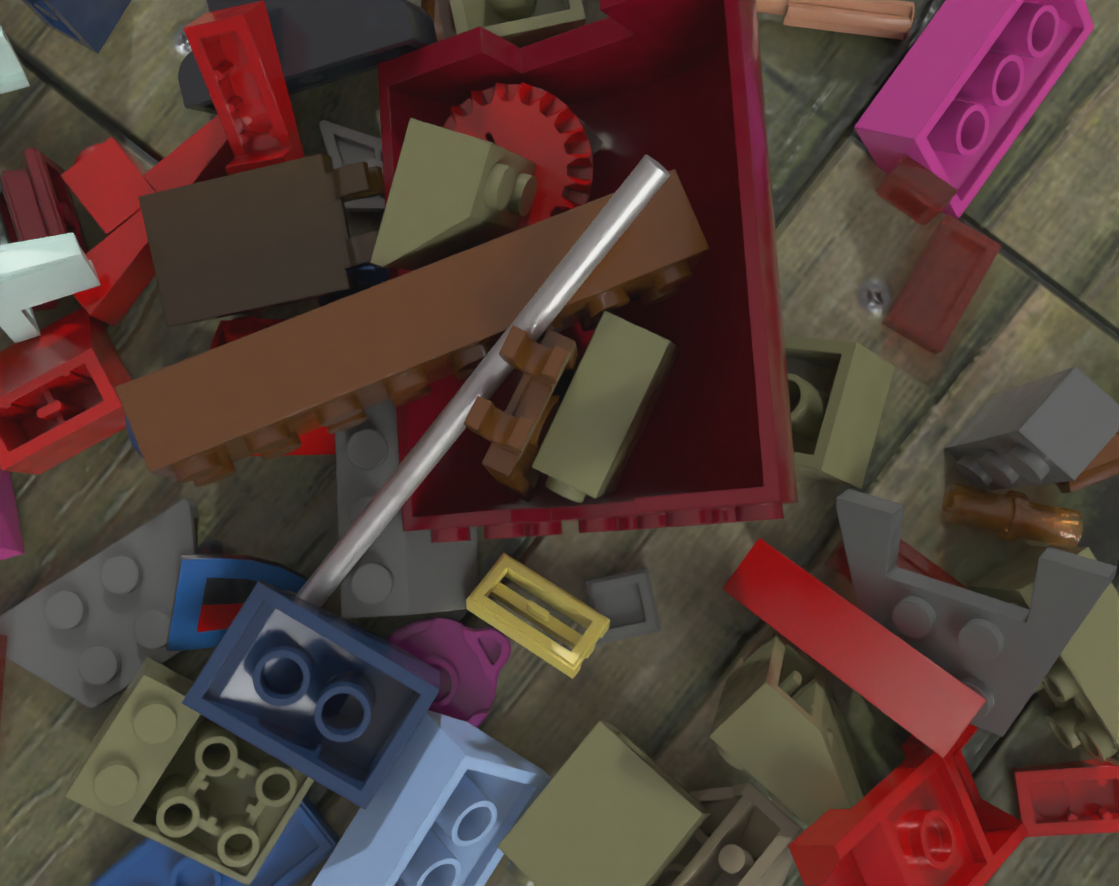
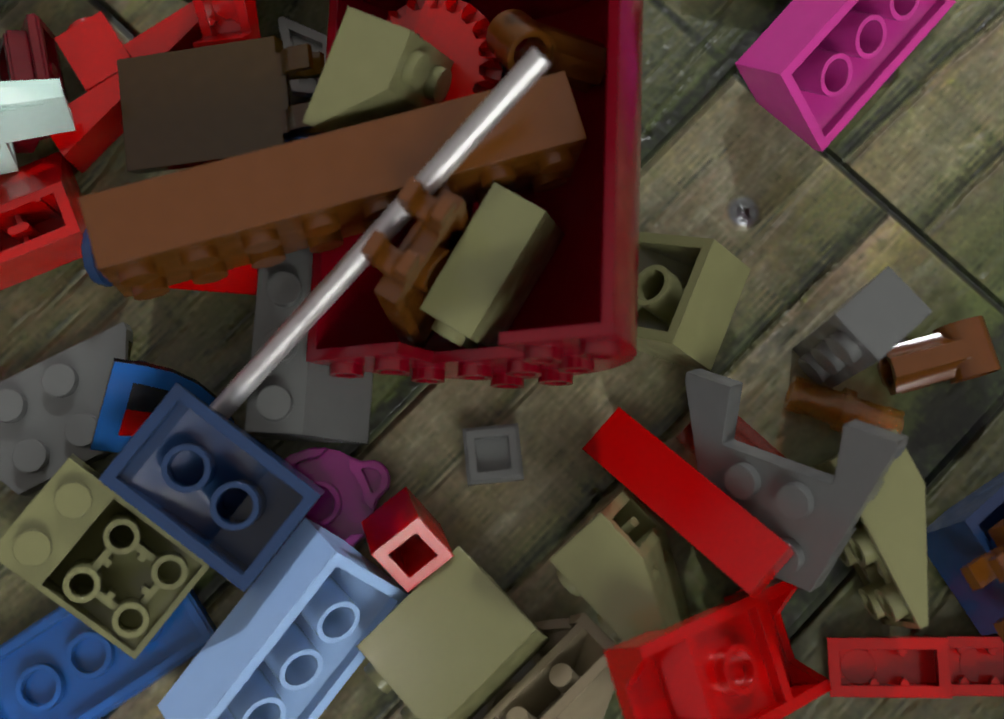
camera: 10 degrees right, 5 degrees down
light yellow tile [466,553,610,679] -> none
clear red tile [875,154,958,225] -> none
clear red tile [881,215,1002,355] -> none
none -> red brick [361,486,454,592]
none -> reddish brown piece [486,9,607,93]

